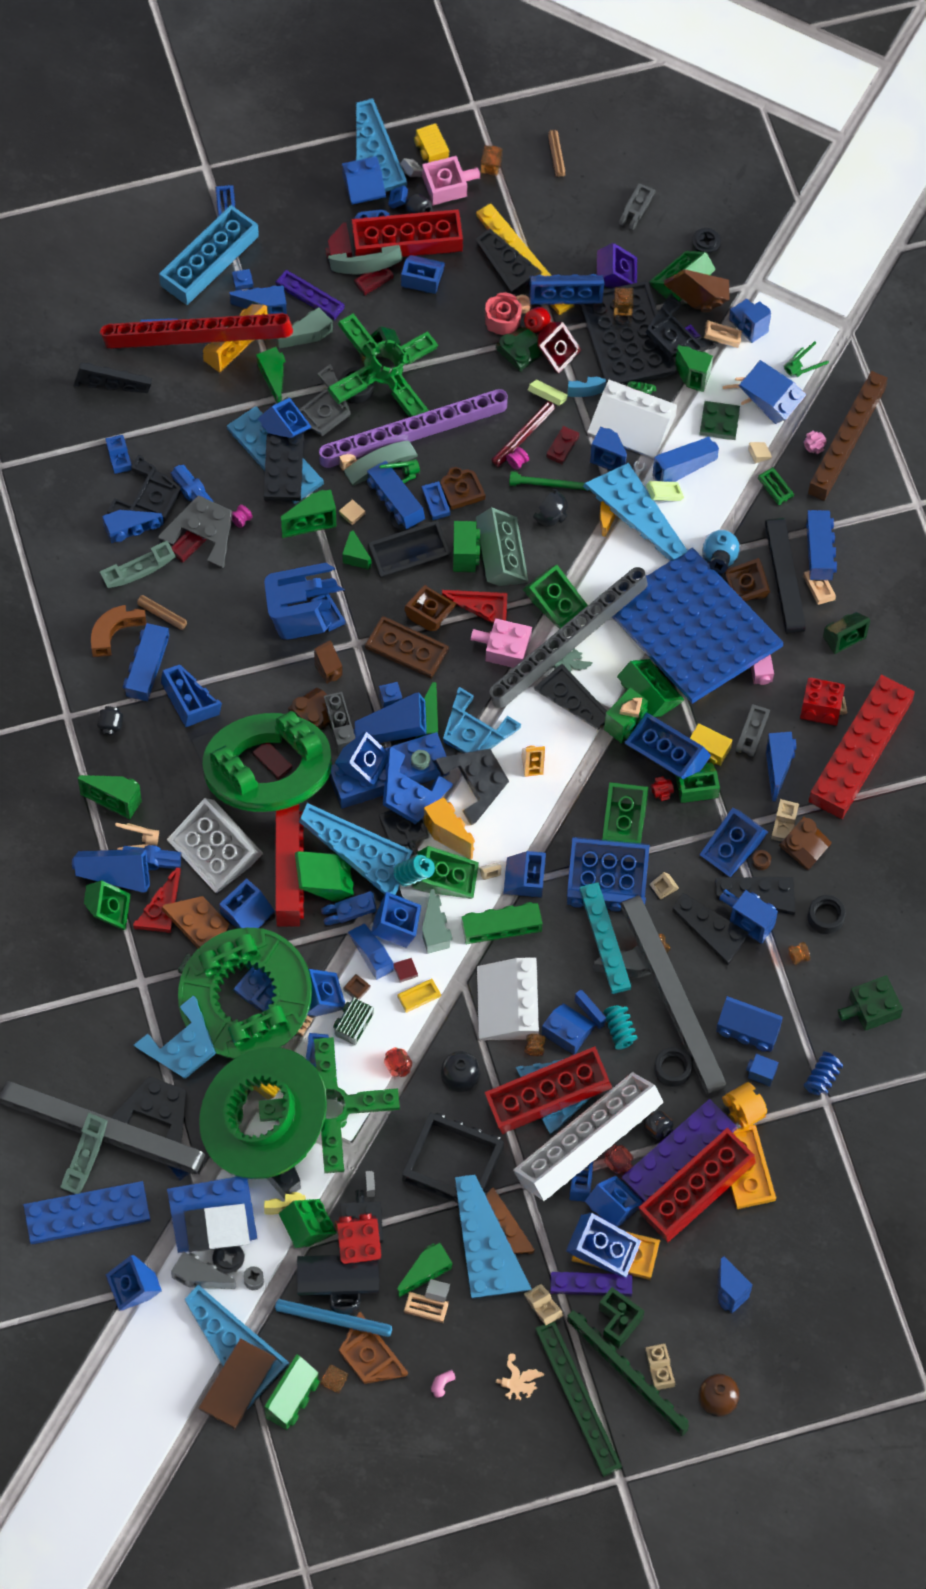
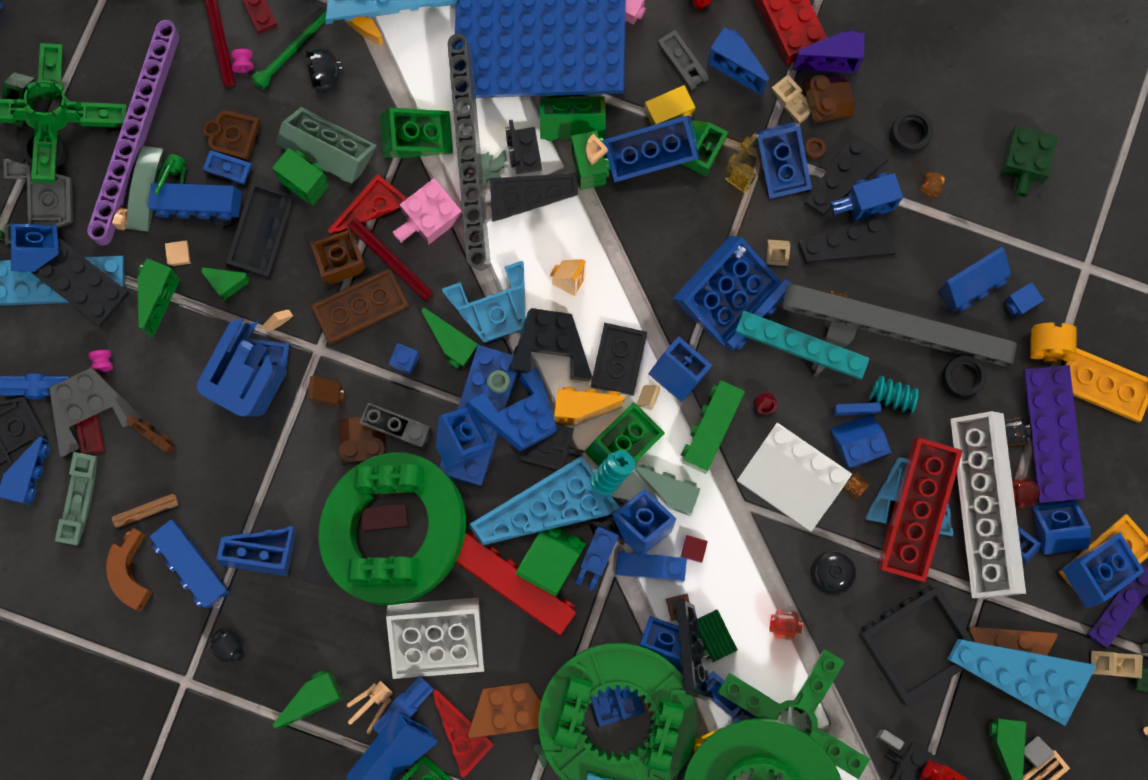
camera: 55 degrees left, 15 degrees up
blue slope [219,878,275,928] -> none
blue slope [353,692,426,743] -> none
yellow tile [397,978,441,1013] -> none
green slope [602,782,649,843] -> none
red brick [639,1128,756,1242] -> none
red gear [651,776,674,801] -> none
blue piece [804,1051,843,1095] -> none
none -> reddish brown wing [125,415,176,455]
none -> light nougat tile [263,310,293,332]
none -> dark red axle [348,218,433,301]
none -> black bracket [505,119,542,174]
none -> black tile [590,322,647,397]
none -> black wing [675,601,714,700]
none -> clear yellow bracket [725,133,758,194]
none -> dark red tile [753,393,778,415]
none -> dark purple slope [793,30,864,73]

